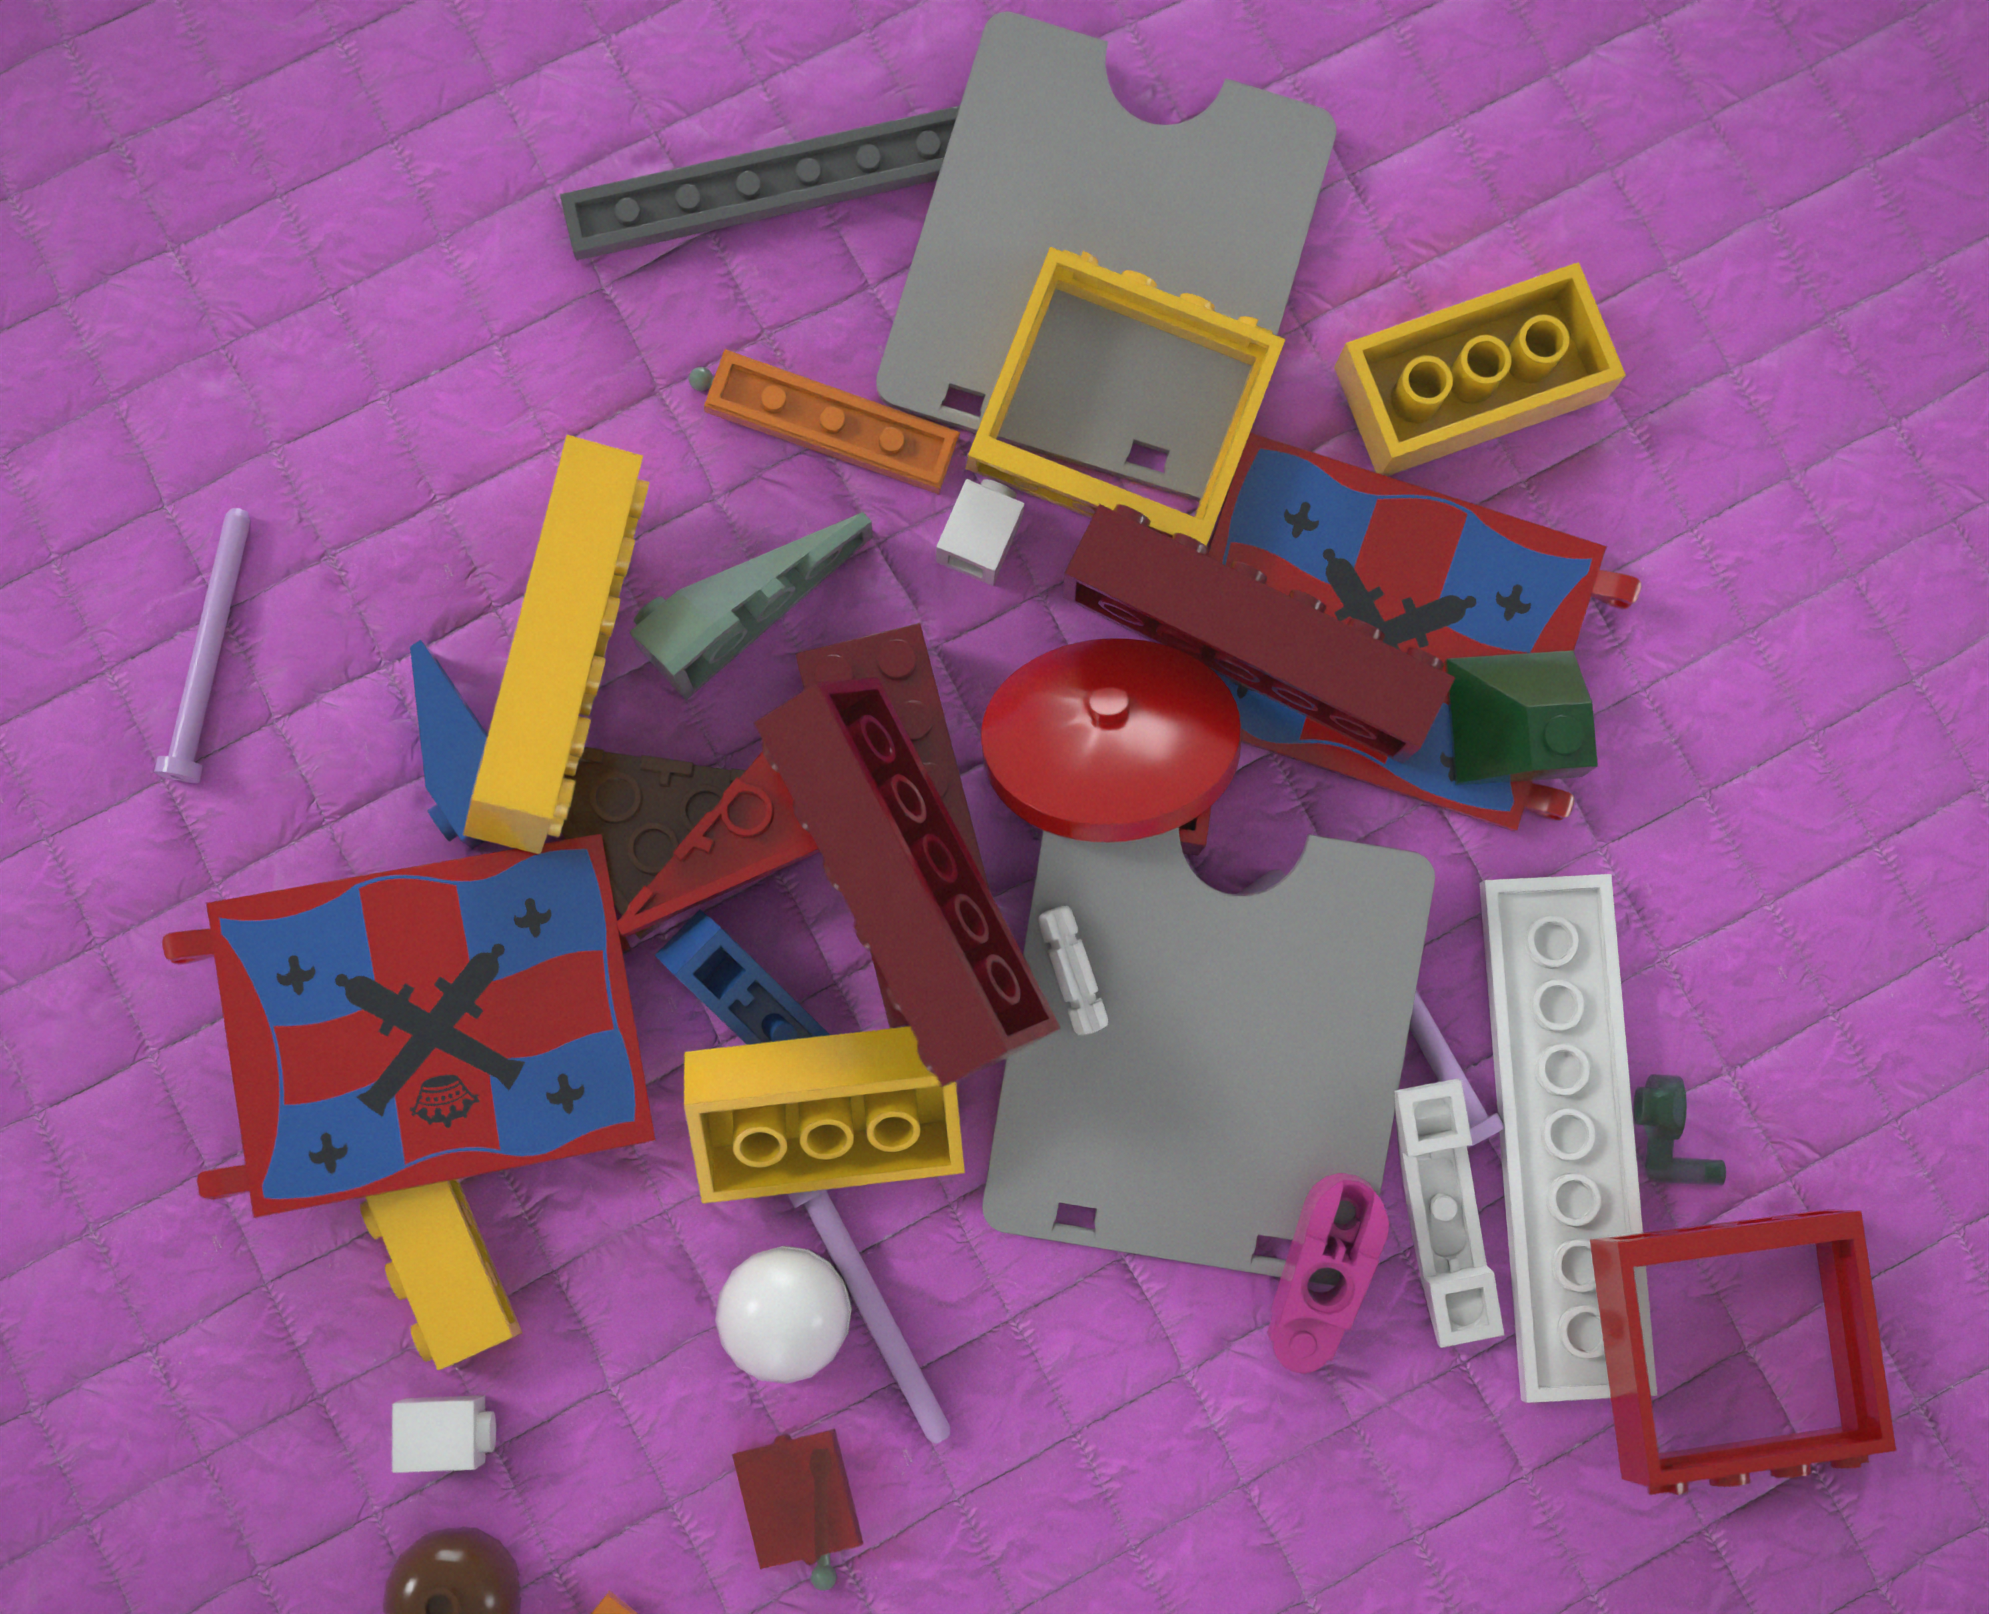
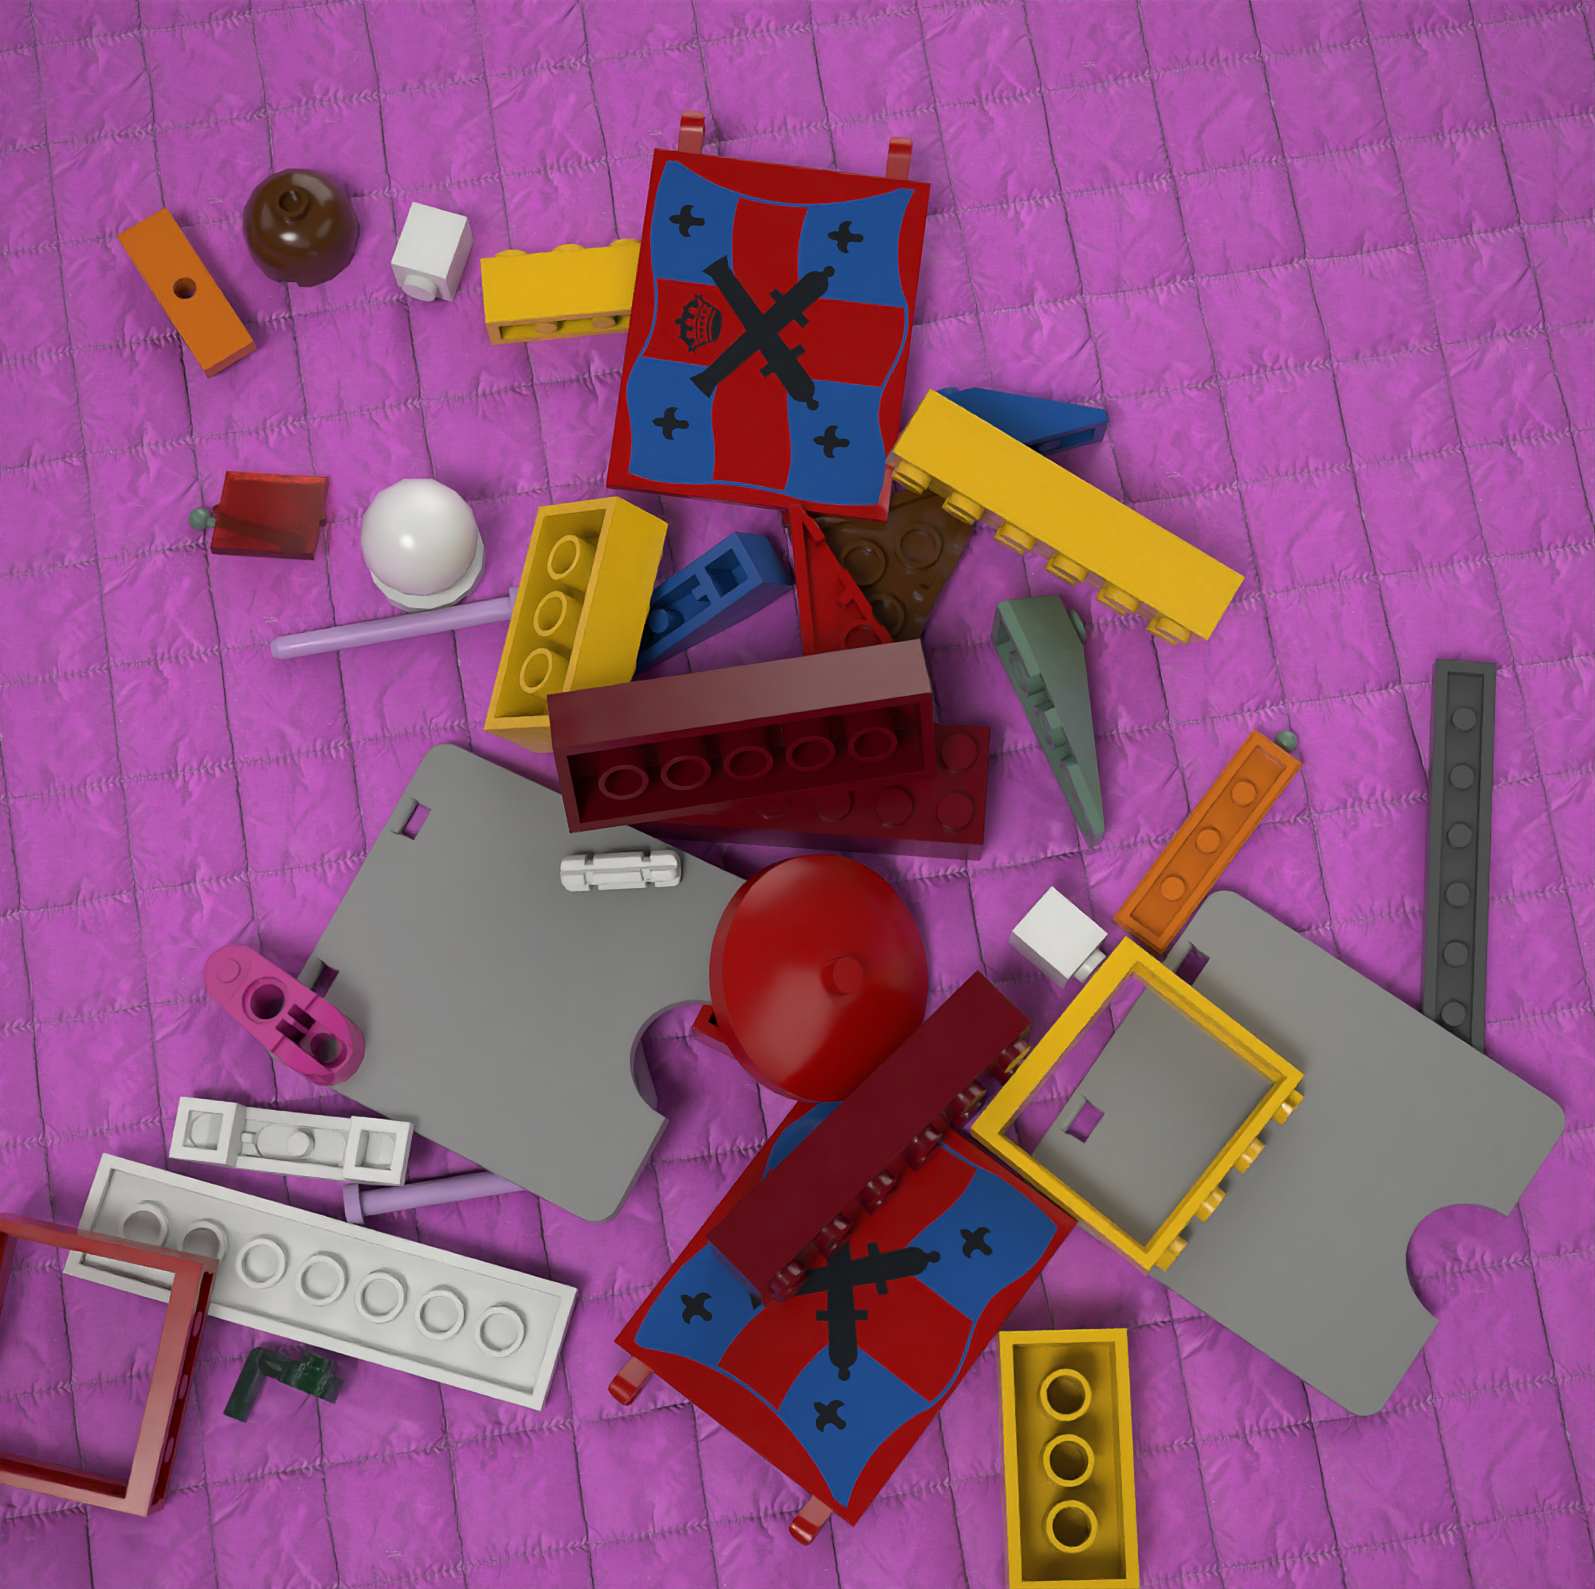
camera: 120 degrees right, 5 degrees down
lavender bar [154,508,251,783] -> none
dark green slope [1445,650,1598,785] -> none

